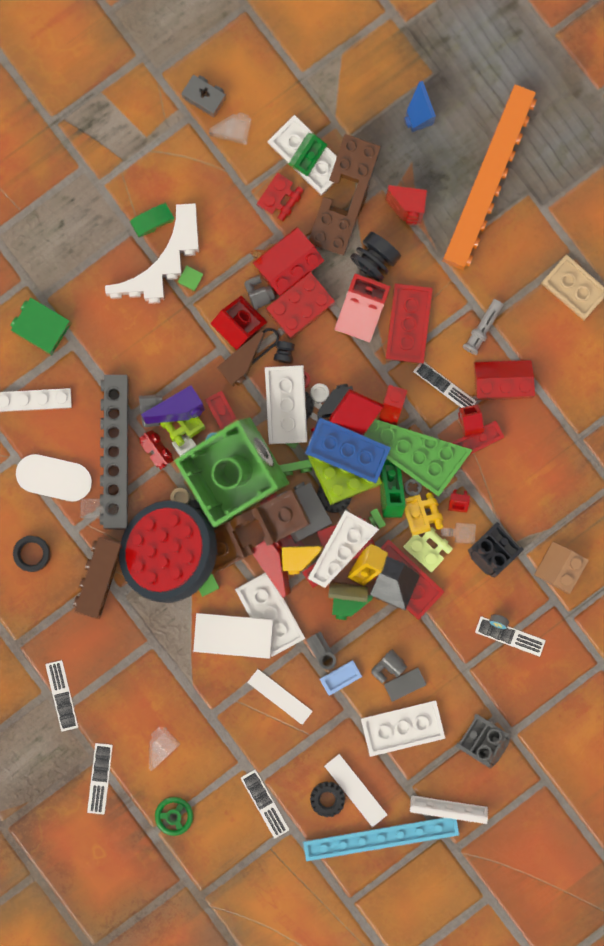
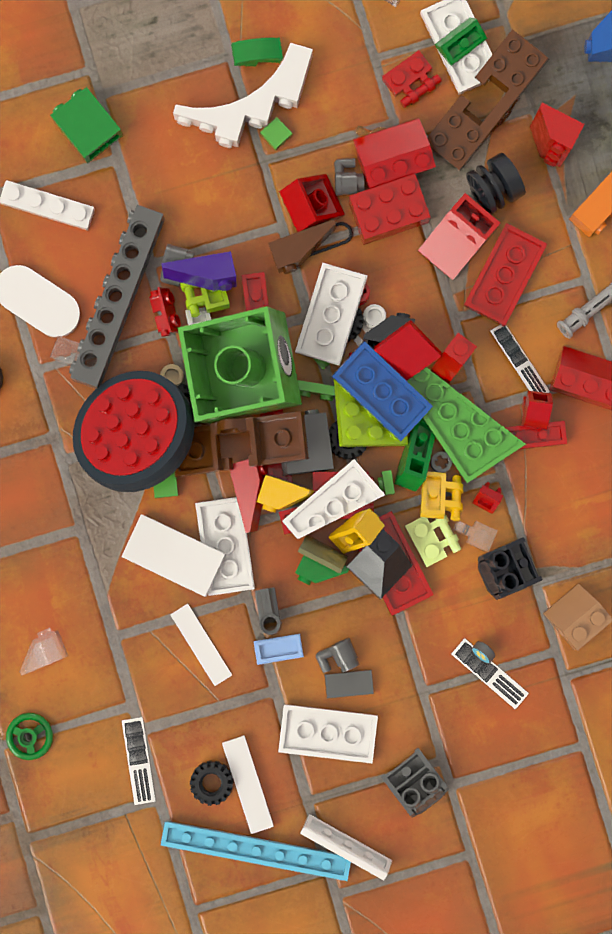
camera: 20 degrees right, 0 degrees up
reddish brown brick [73,537,122,619] -> none
black wheel [273,341,295,364] -> none

